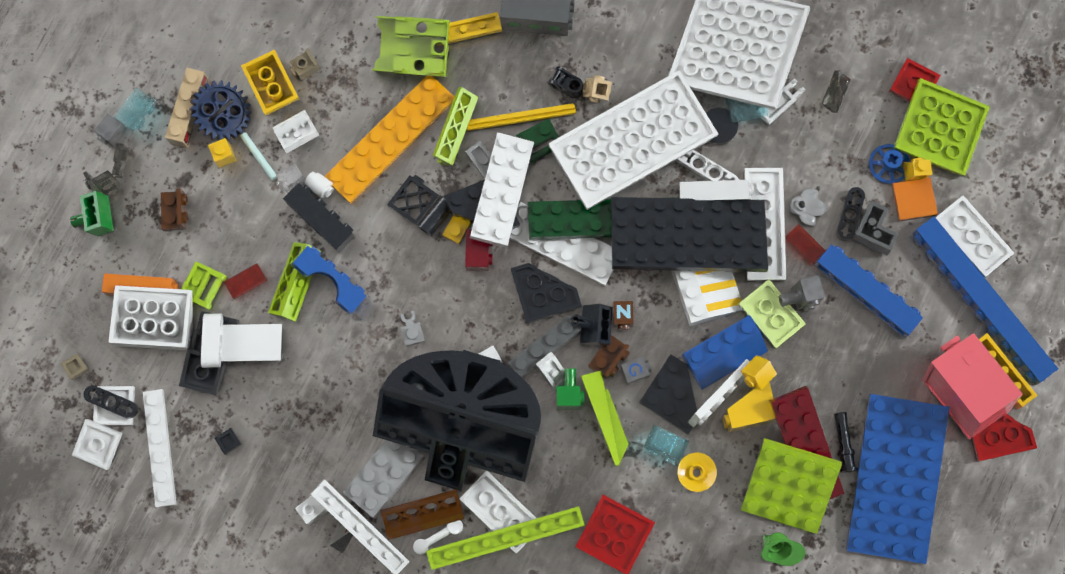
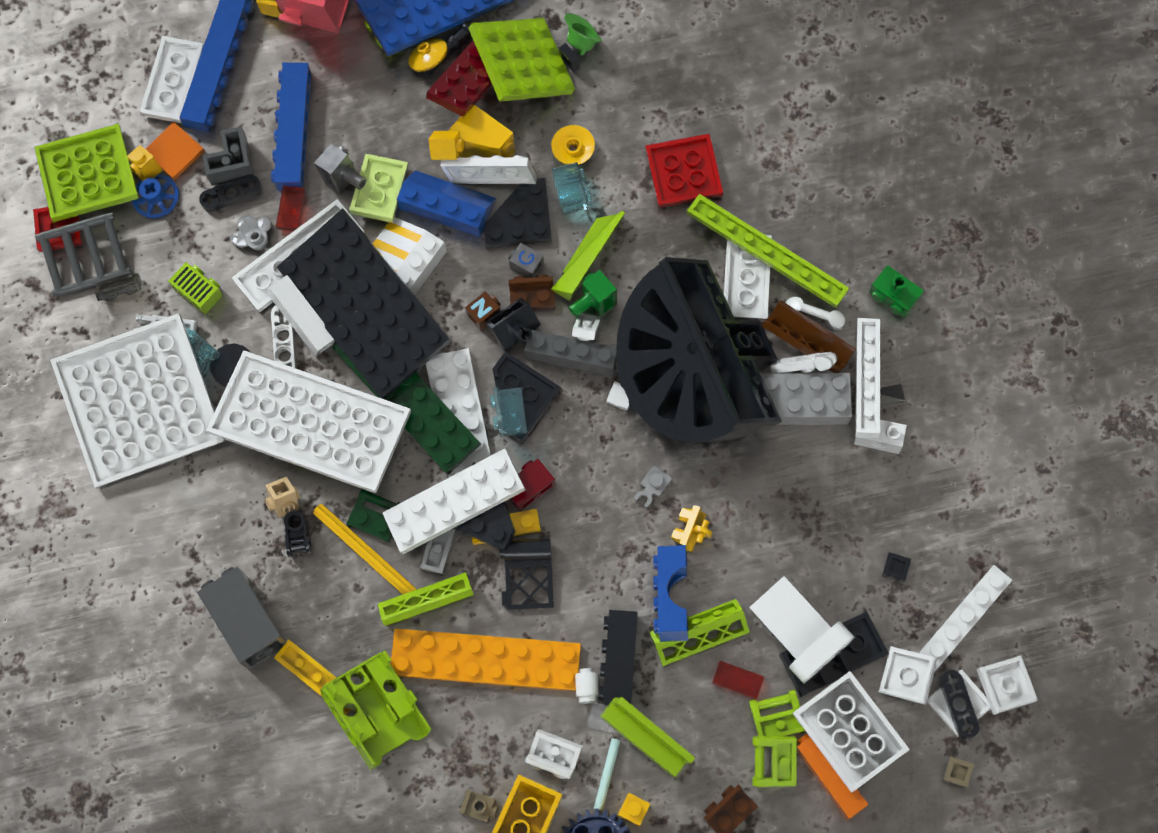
camera: 130 degrees left, 5 degrees down
none -> dark grey bar [35,212,132,297]
none -> lime brick [168,262,223,315]
none -> yellow dish [408,38,448,72]
none -> clear light blue bracket [490,387,527,437]
none -> black plate [559,43,580,73]
none -> lime fence [600,697,695,777]
none -> yellow hips [671,505,713,553]
none -> lime plate [752,736,797,787]
none -> white hinge [770,352,837,374]
none -> white tile [879,646,938,705]

